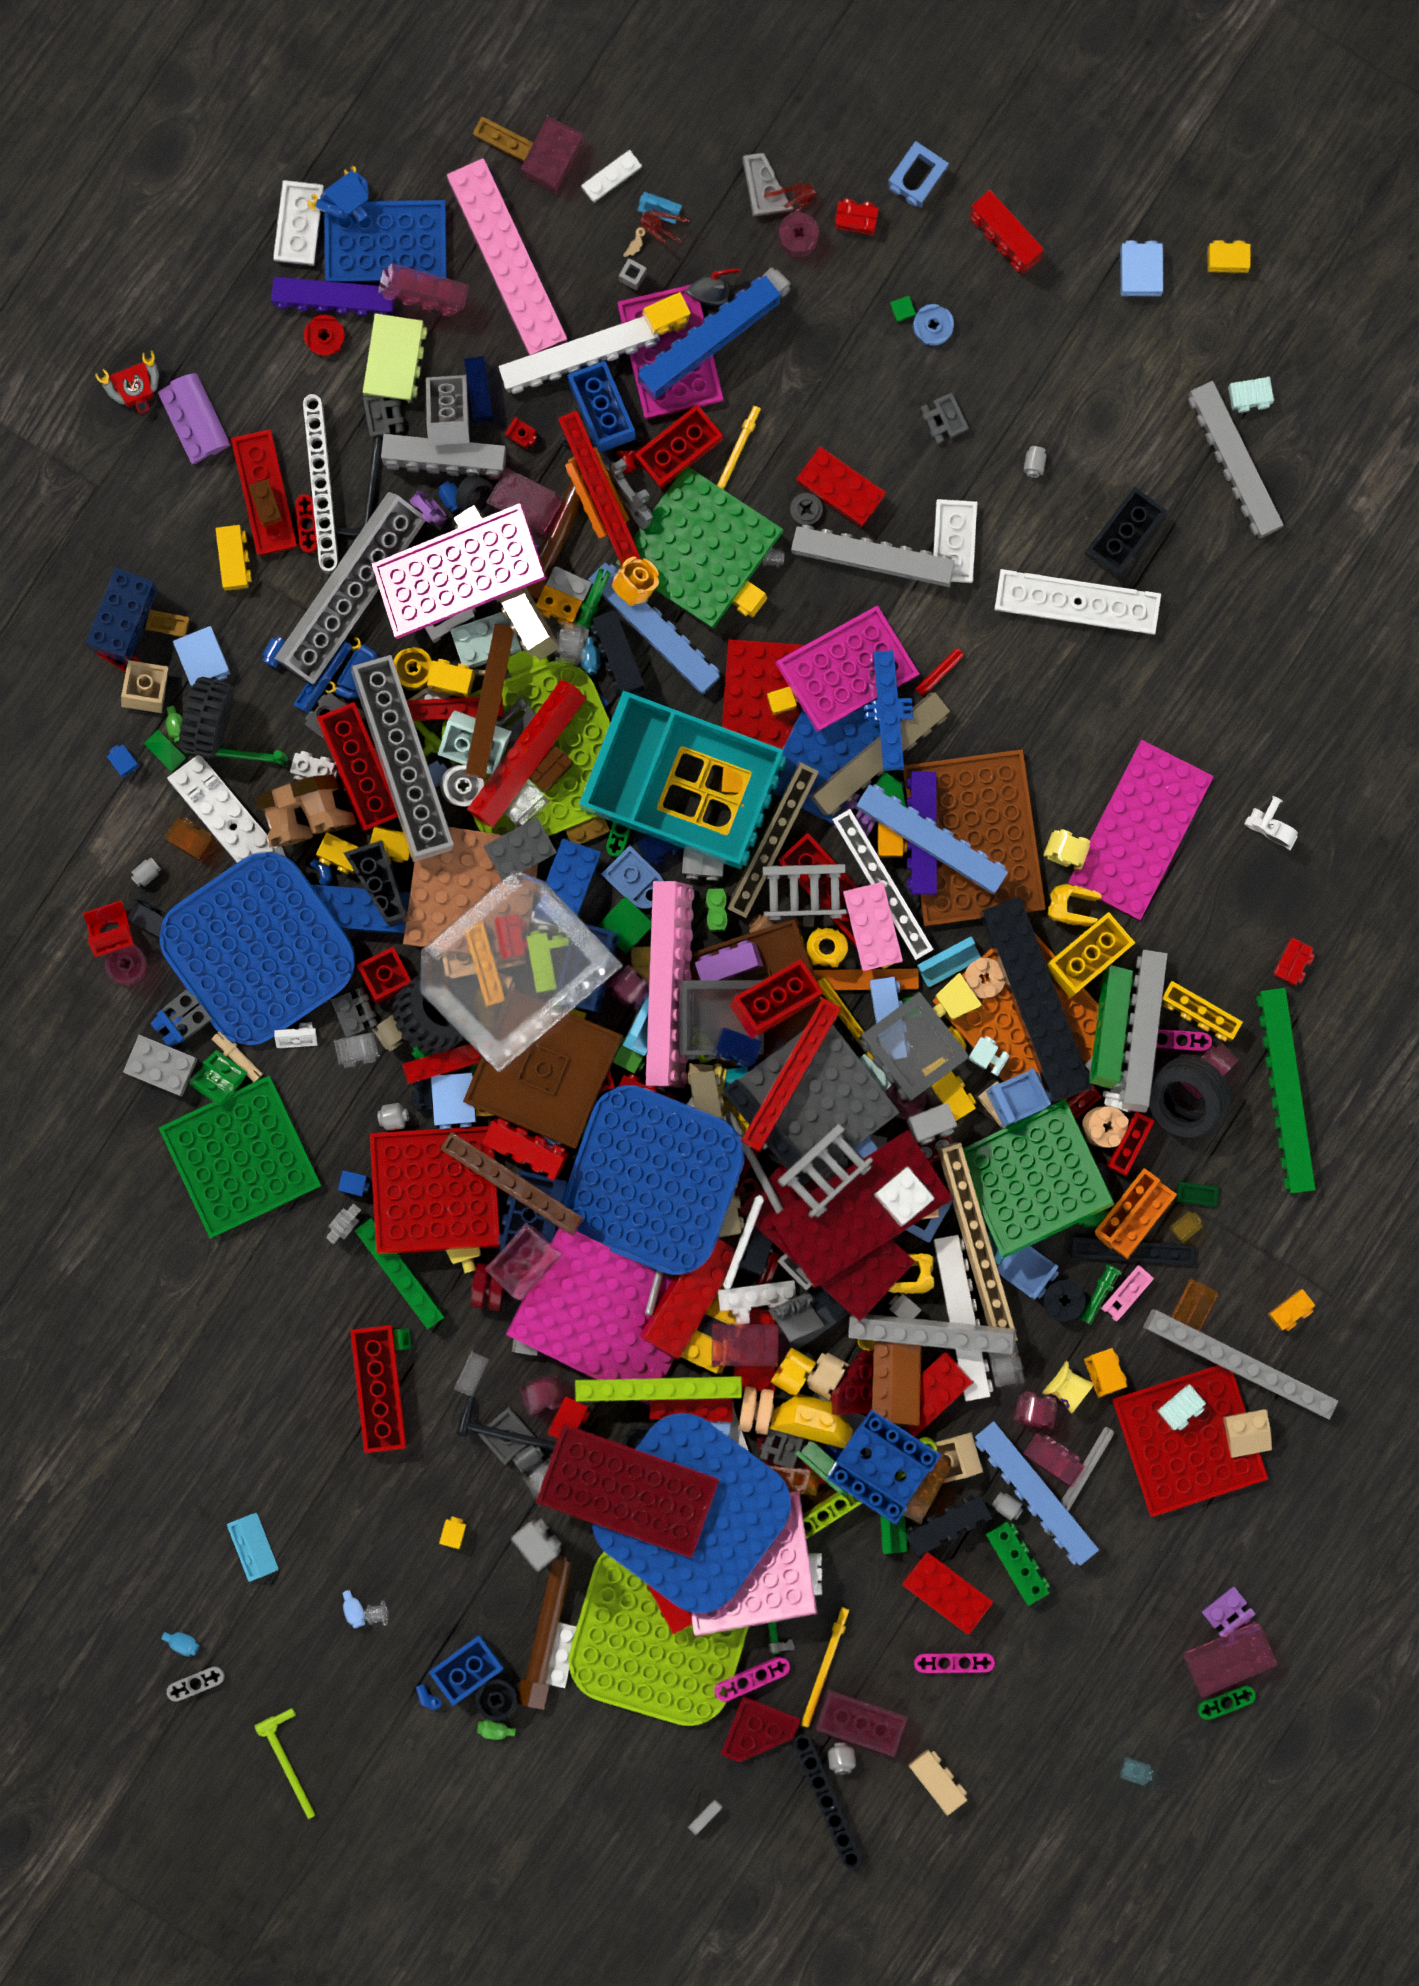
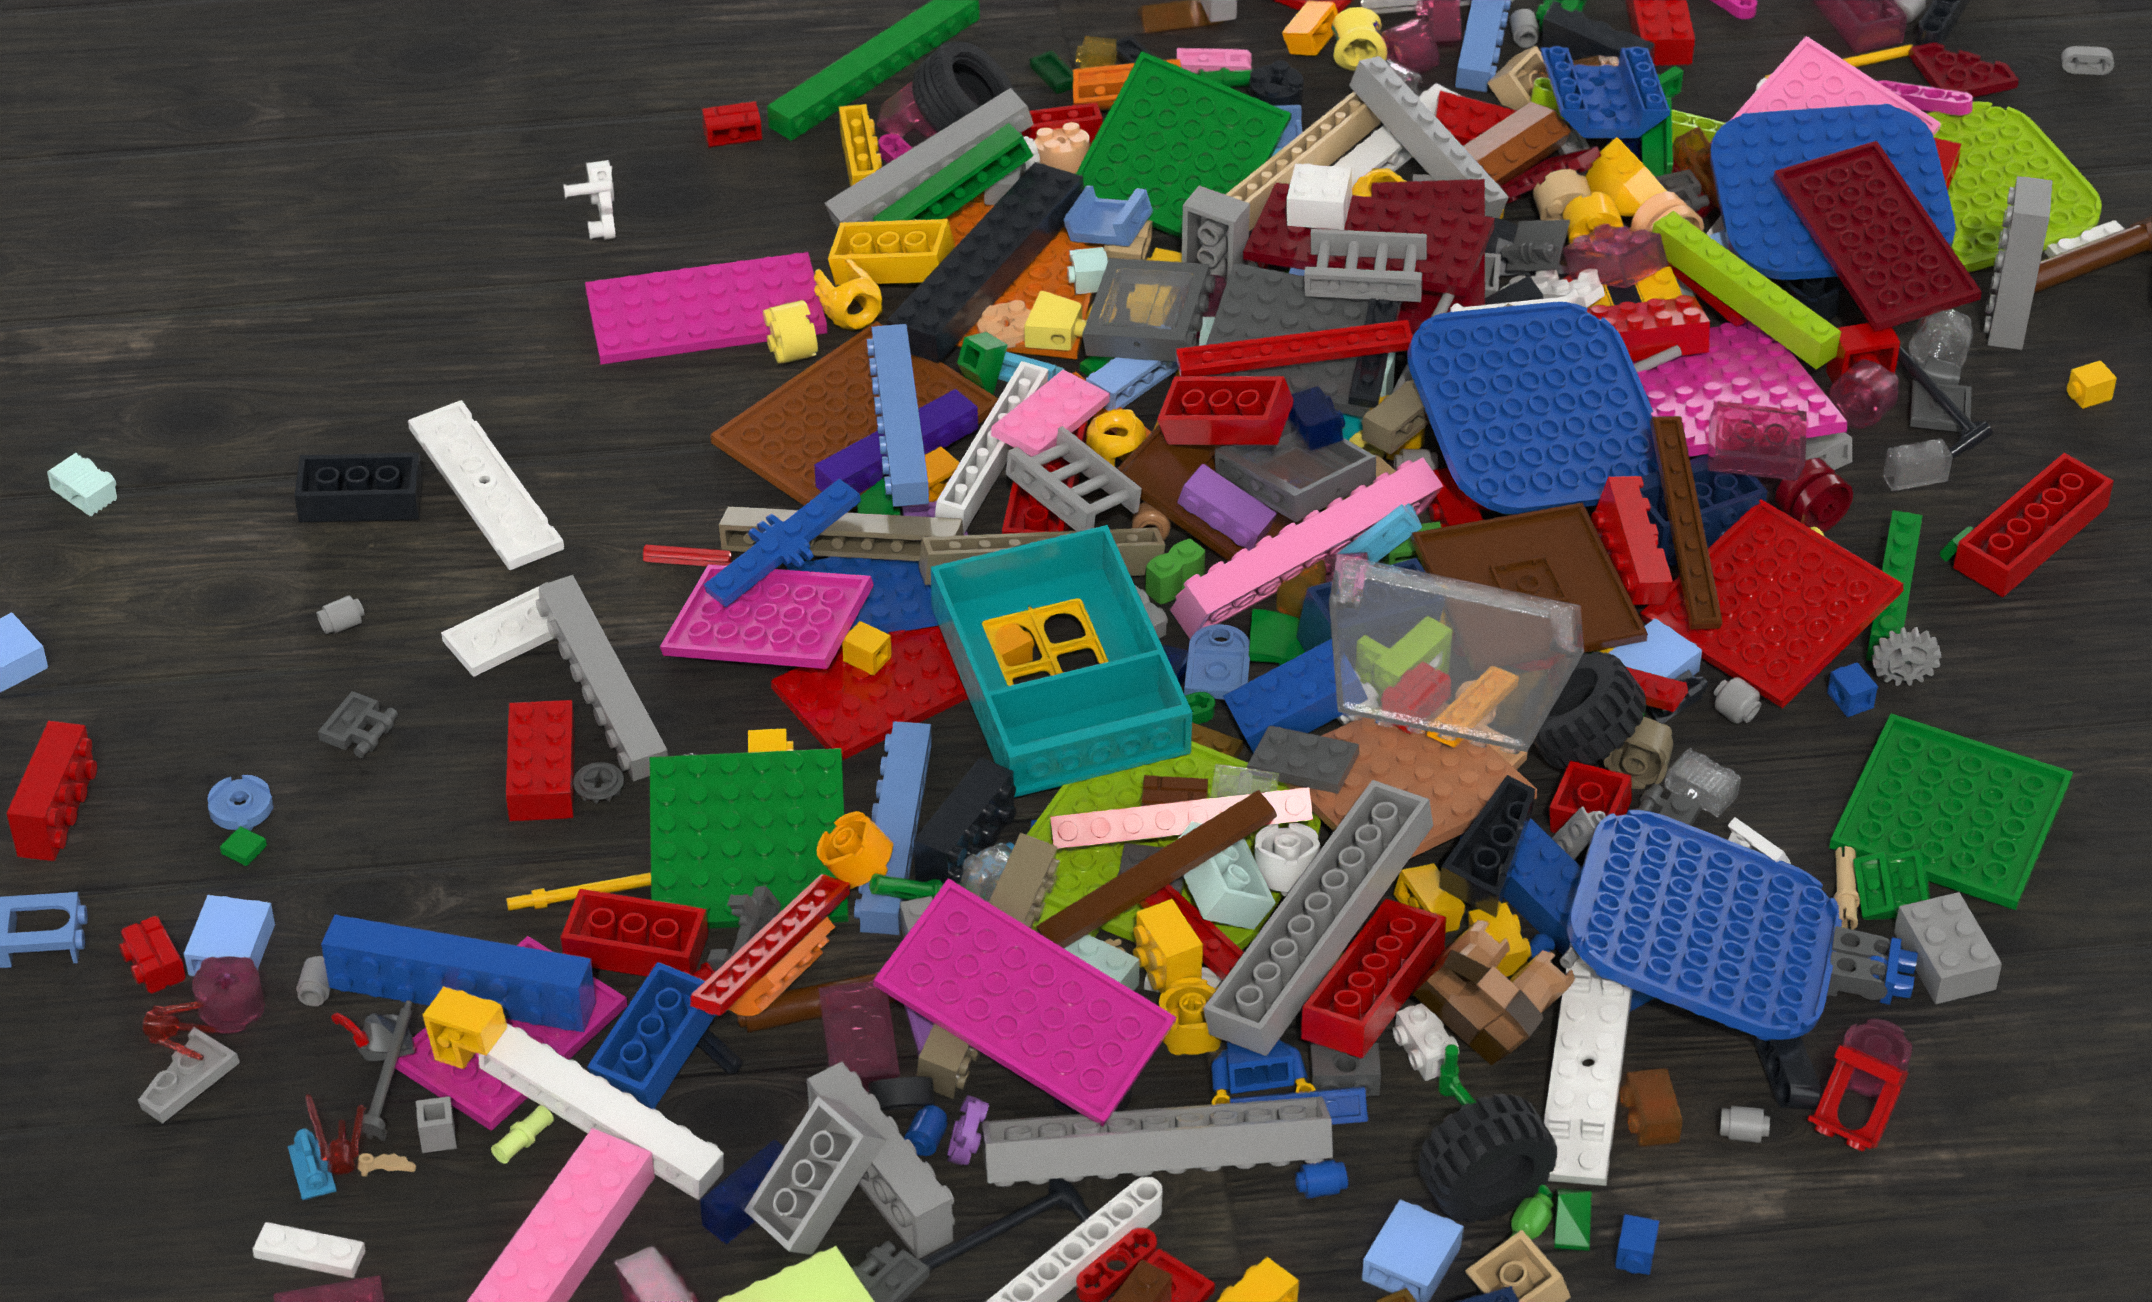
camera: 130 degrees left, 40 degrees down
red brick [505,417,538,450] -> none
light grey brick [1188,381,1283,539] -> none
none -> light blue brick [184,895,275,984]
none -> dark grey piece [355,1001,412,1141]
none -> yellowish green pin [491,1105,554,1164]
none -> green slope [957,332,1008,395]
none -> light grey hinge [1552,807,1606,860]

